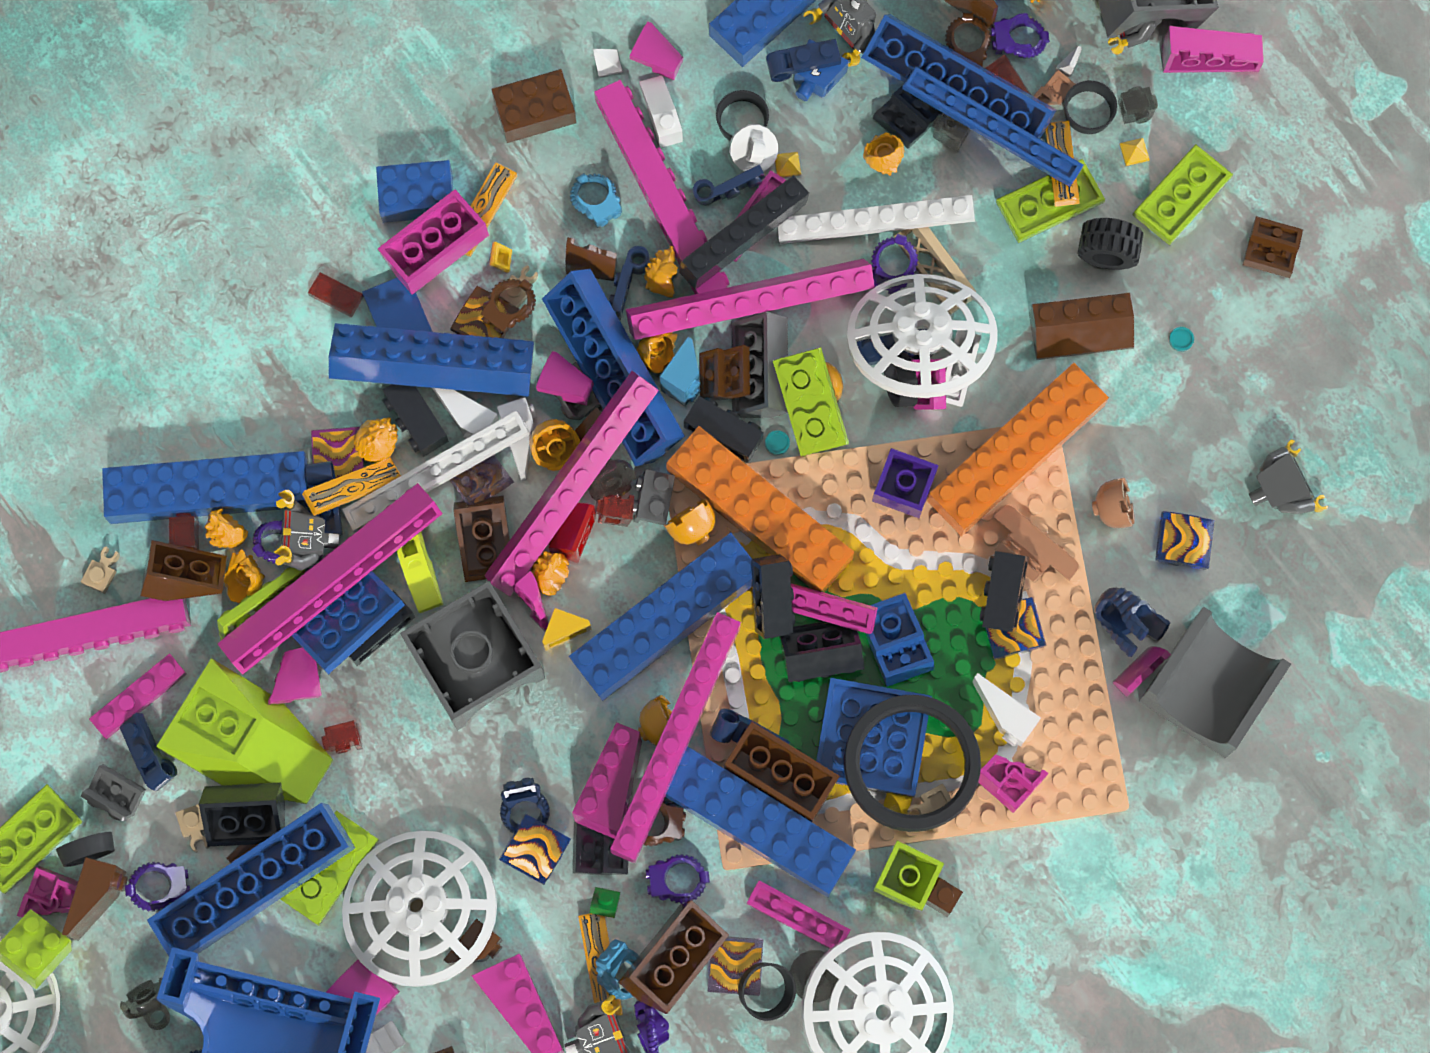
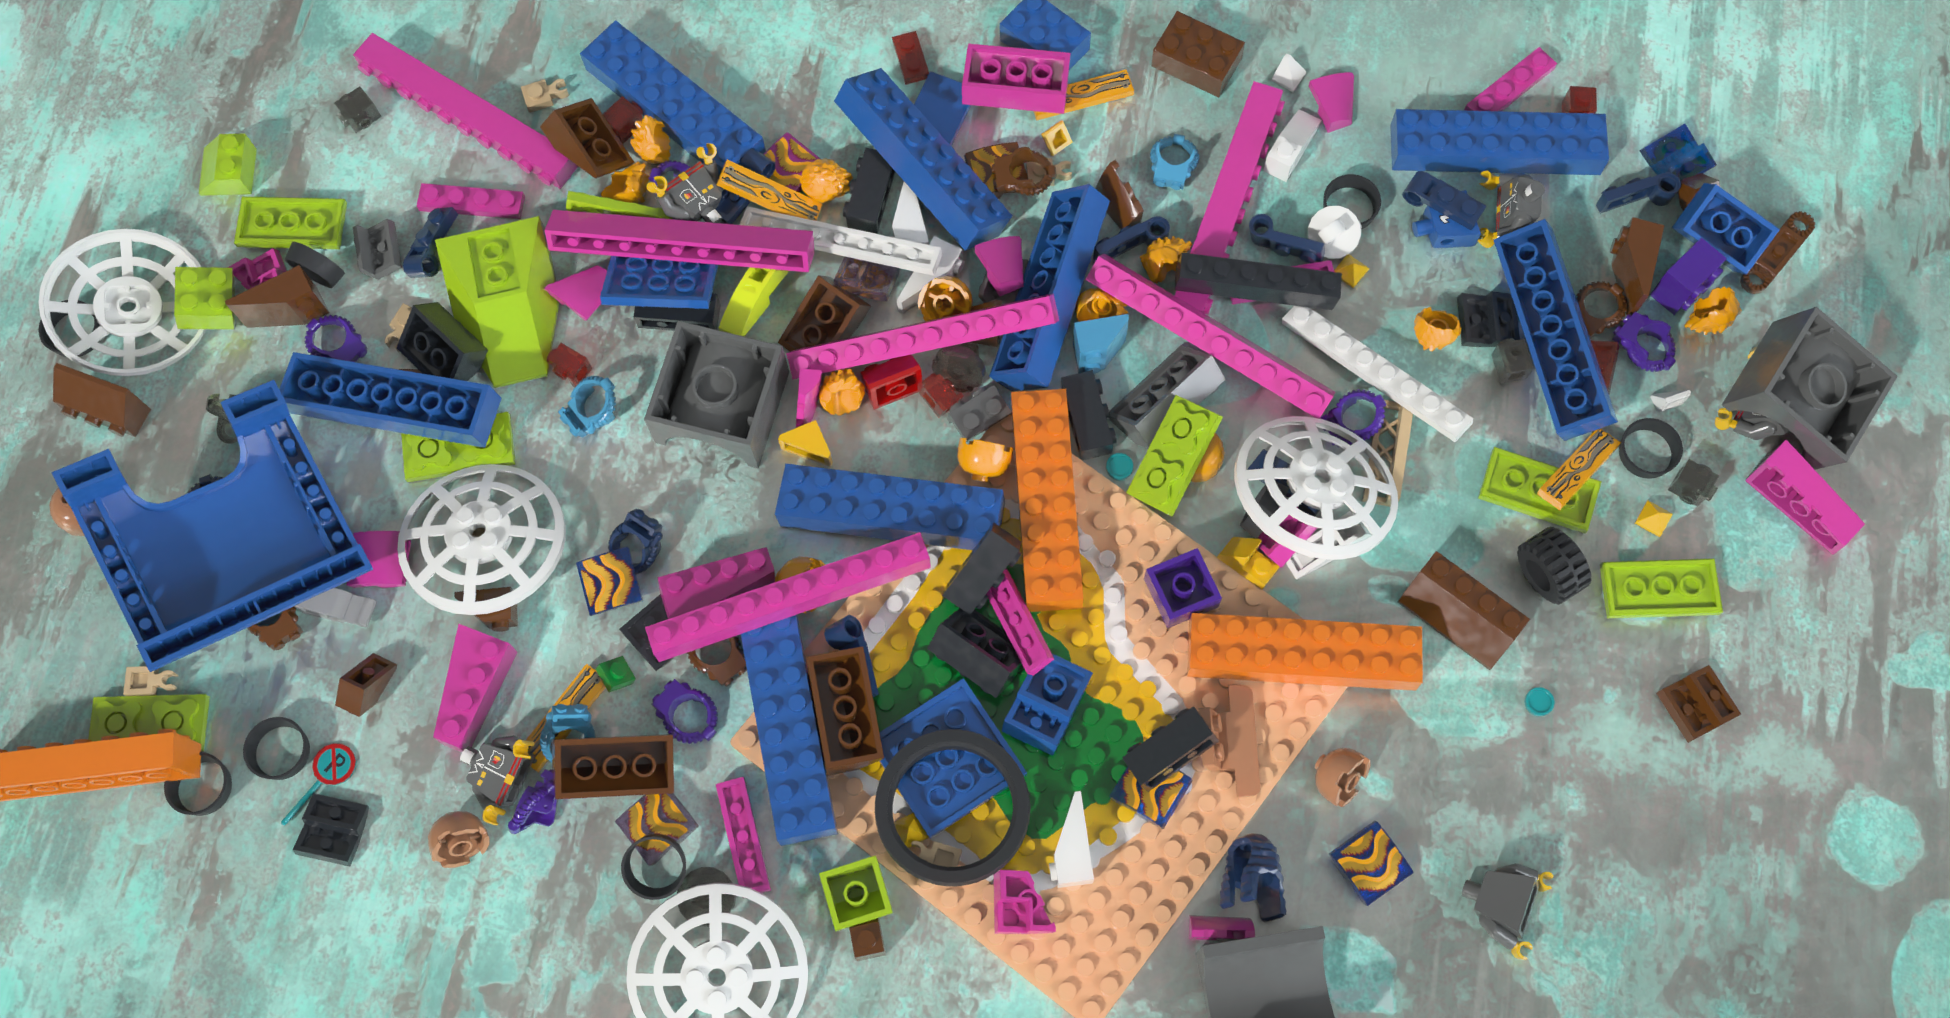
camera: 50 degrees right, 5 degrees down
reddish brown slope [699,345,750,401] -> none
blue tile [902,66,1084,187] -> none
nougat slope [1034,70,1075,105] -> none
none -> dark azure piece [558,376,616,437]
none -> yellow slope [1217,537,1280,590]

